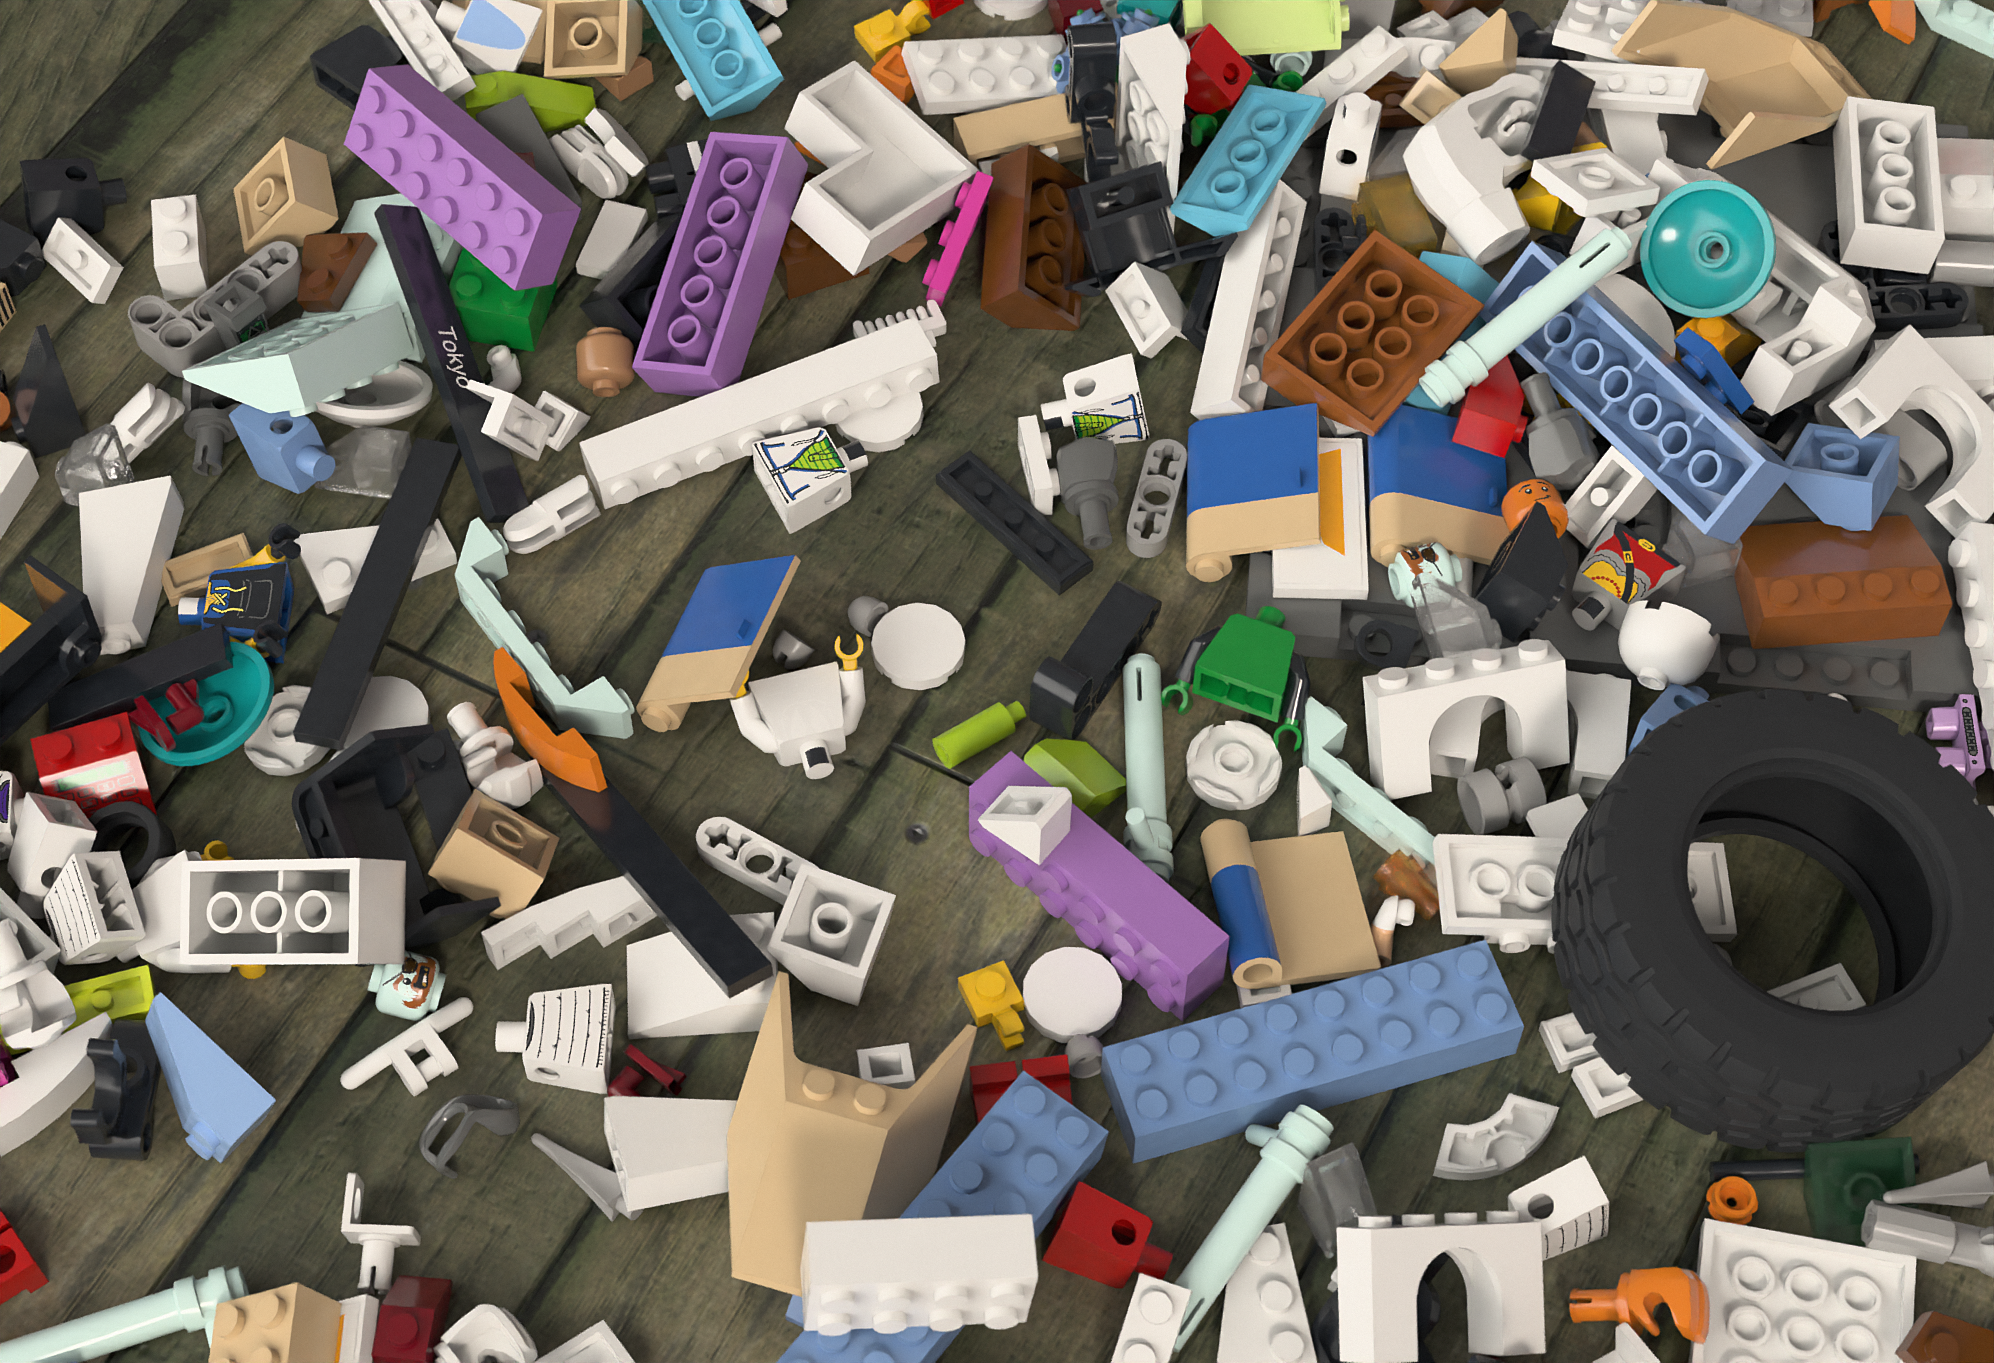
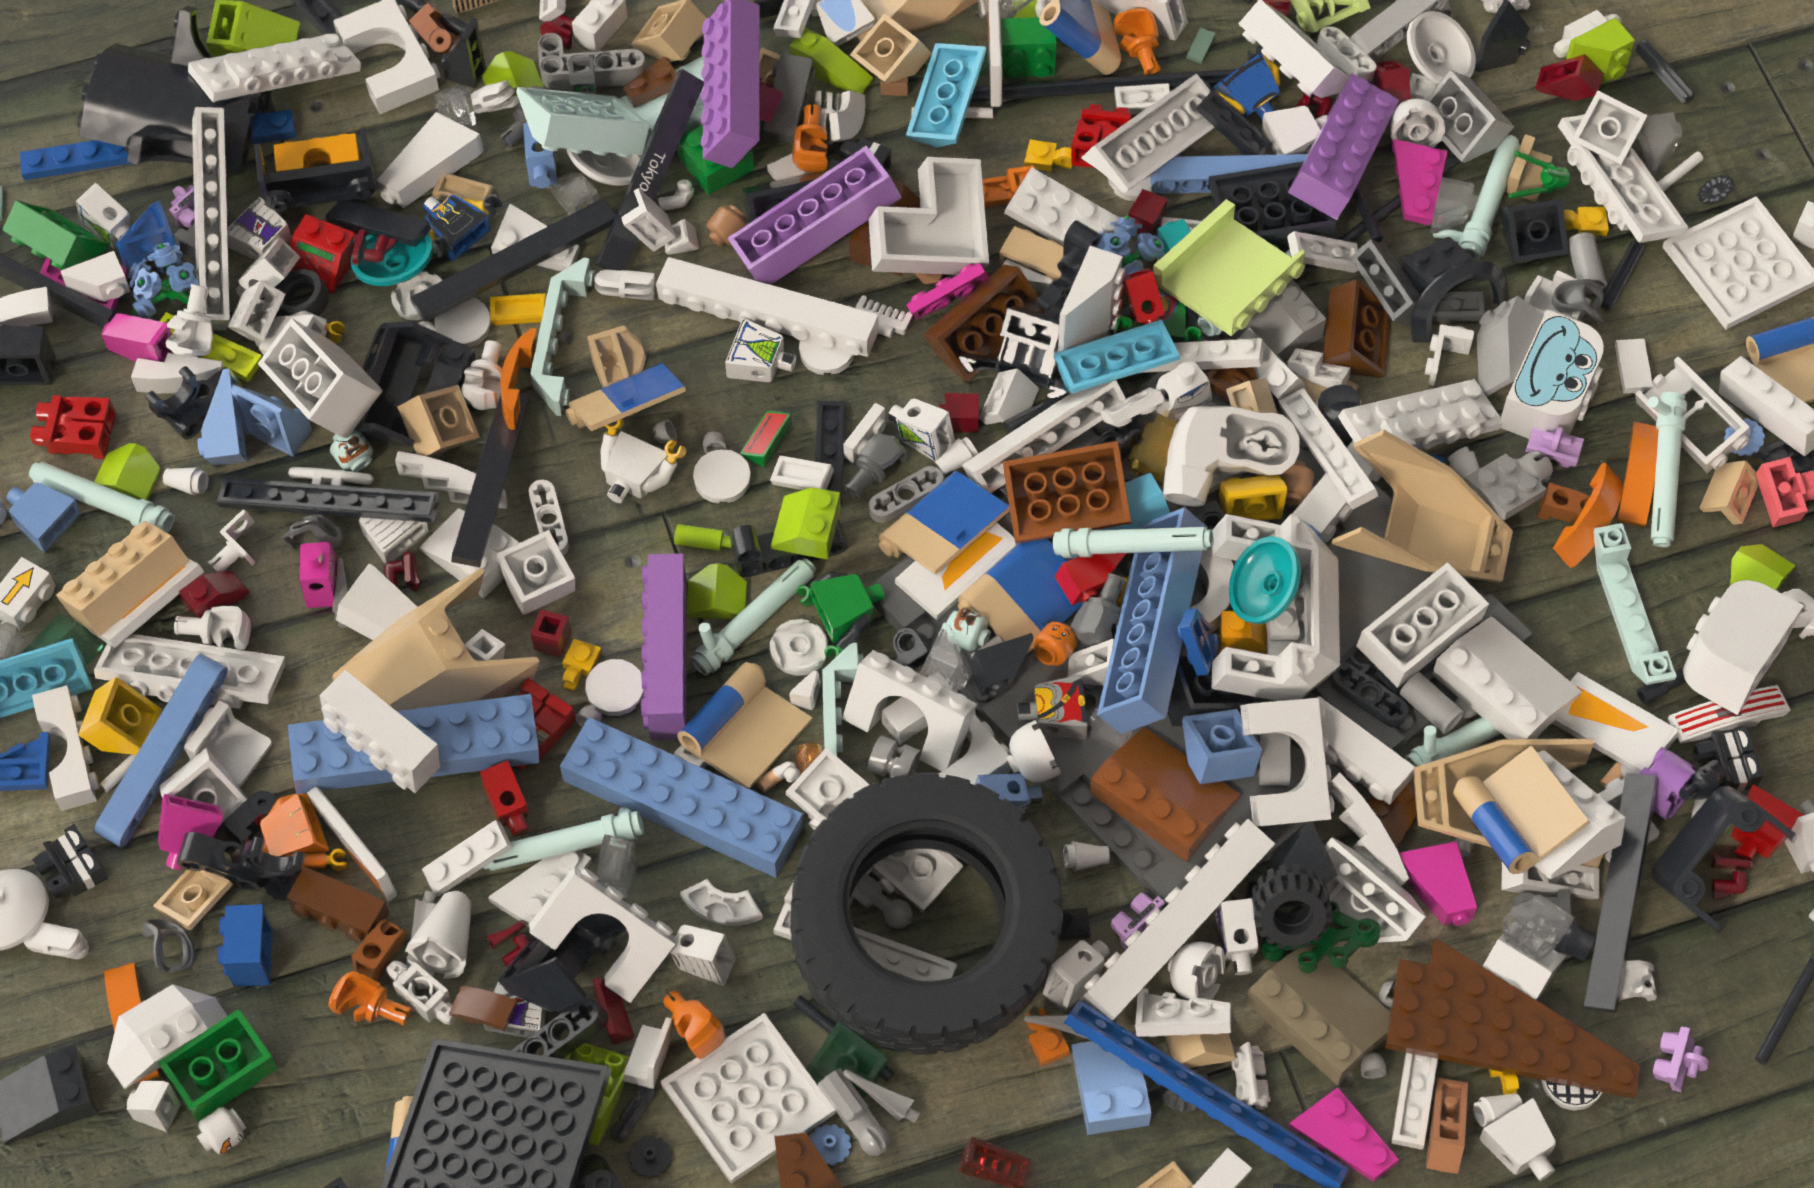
camera: 45 degrees right, 5 degrees up
white slope [978,786,1072,865] -> none
tan slope [1438,8,1518,95] -> none
black tile [1520,60,1596,163] -> none
white plate [1531,148,1660,218] -> none
orange plate [1706,1176,1758,1225] -> none
none -> lime slope [94,443,161,500]
none -> white cone [163,467,209,496]
none -> black tile [217,477,441,523]
none -> light blue slope [231,385,312,457]
none -> dark pink torso [300,542,337,608]
none -> lime slope [482,51,544,96]
none -> yellow tile [490,293,546,326]
none -> dark red brick [531,609,572,658]
none -> dark red piece [540,14,576,50]
none -> tan slope [587,325,646,388]
none -> slope [740,410,792,468]
none -> white tile [770,455,834,490]
none -> lime slope [771,487,841,560]
none -> orange piece [792,104,828,172]
none -> medium blue piece [810,1124,851,1166]
none -> white cone [934,437,978,475]
none -> dark red brick [939,393,979,433]
none -> white plate [1100,387,1165,427]

